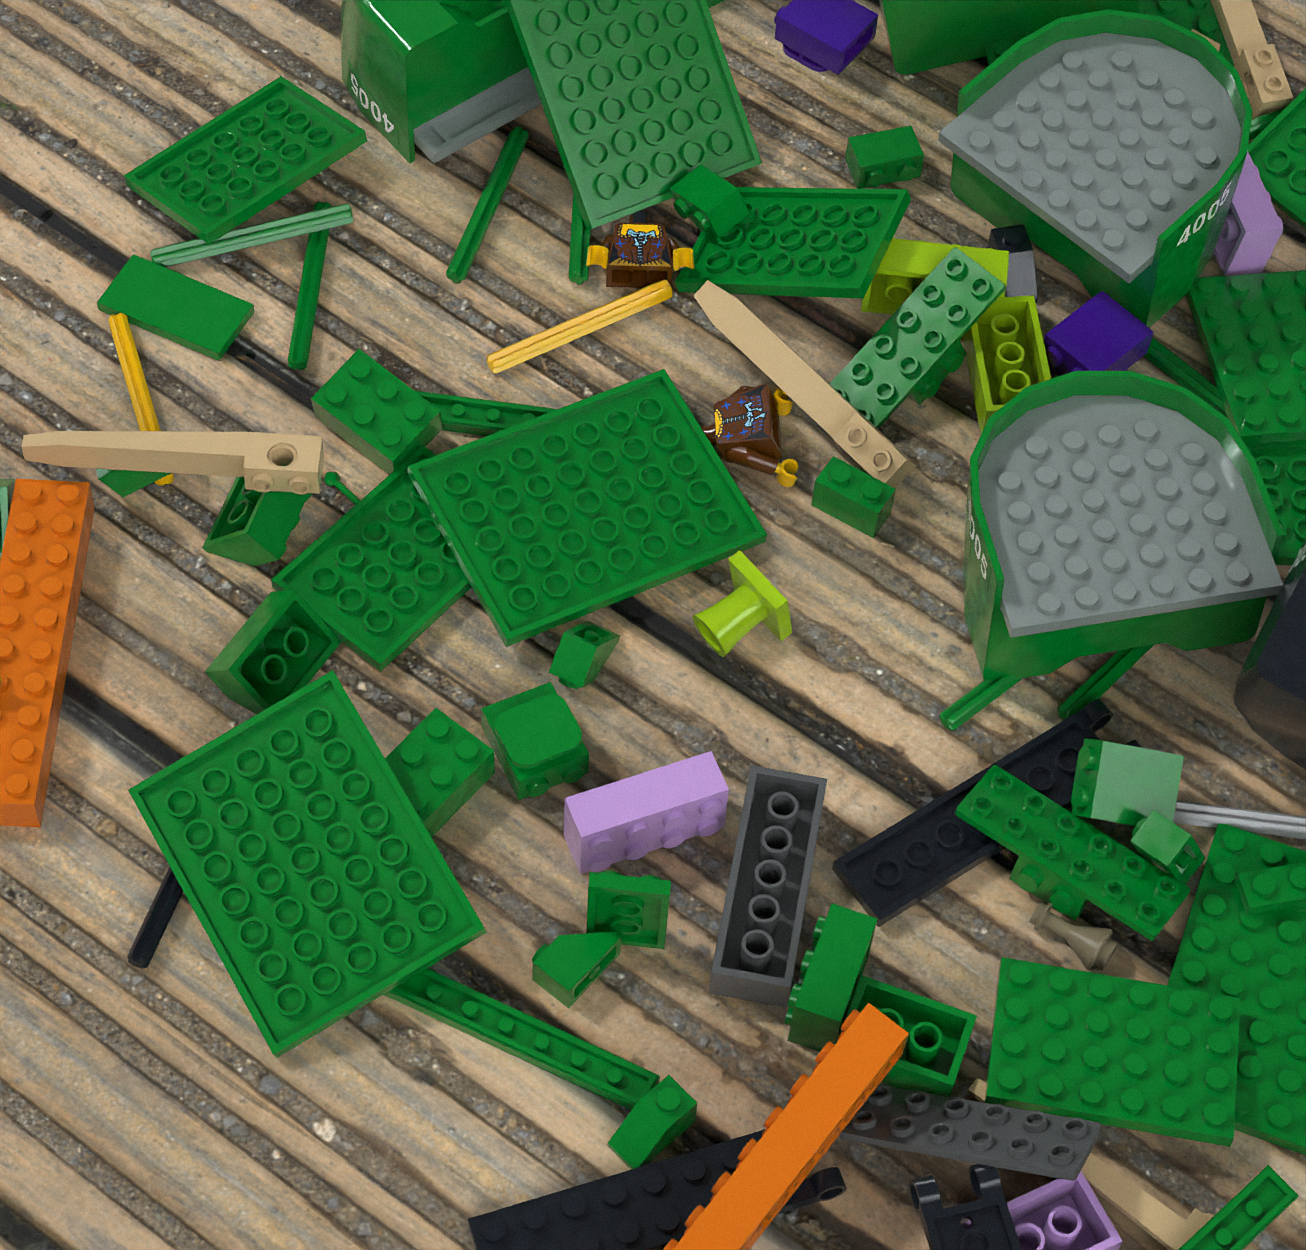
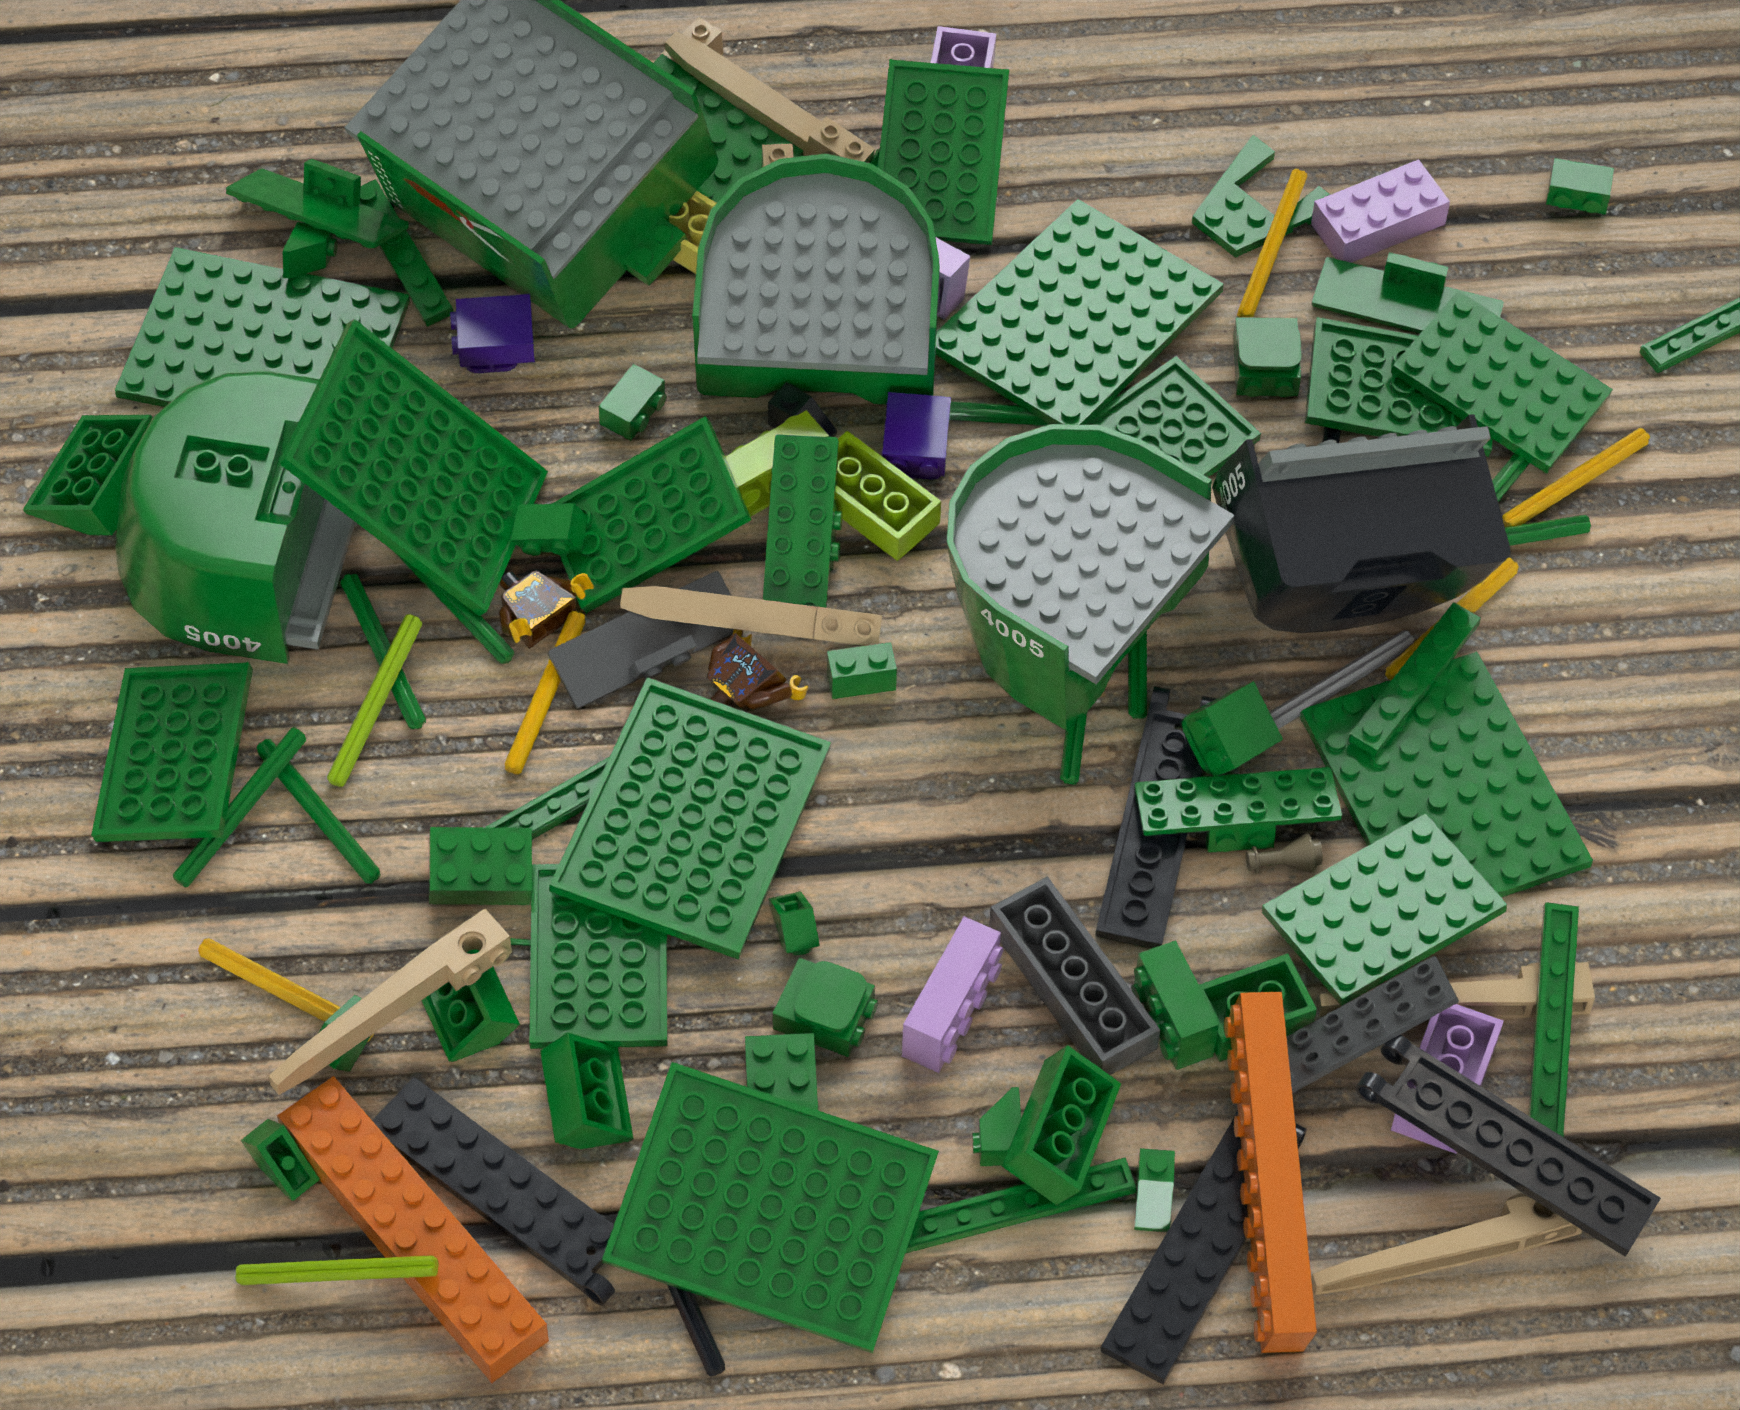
camera: 40 degrees left, 0 degrees up
green tile [97,254,255,361] -> none
green plate [586,870,671,949] -> none
lime plant [692,550,792,657] -> none
green slope [1130,810,1206,885] -> none
none -> lime axle [327,614,422,787]
none -> black hinge [372,1077,615,1306]
none -> dark grey bracket [548,571,734,709]
none -> green brick [1002,1045,1122,1205]

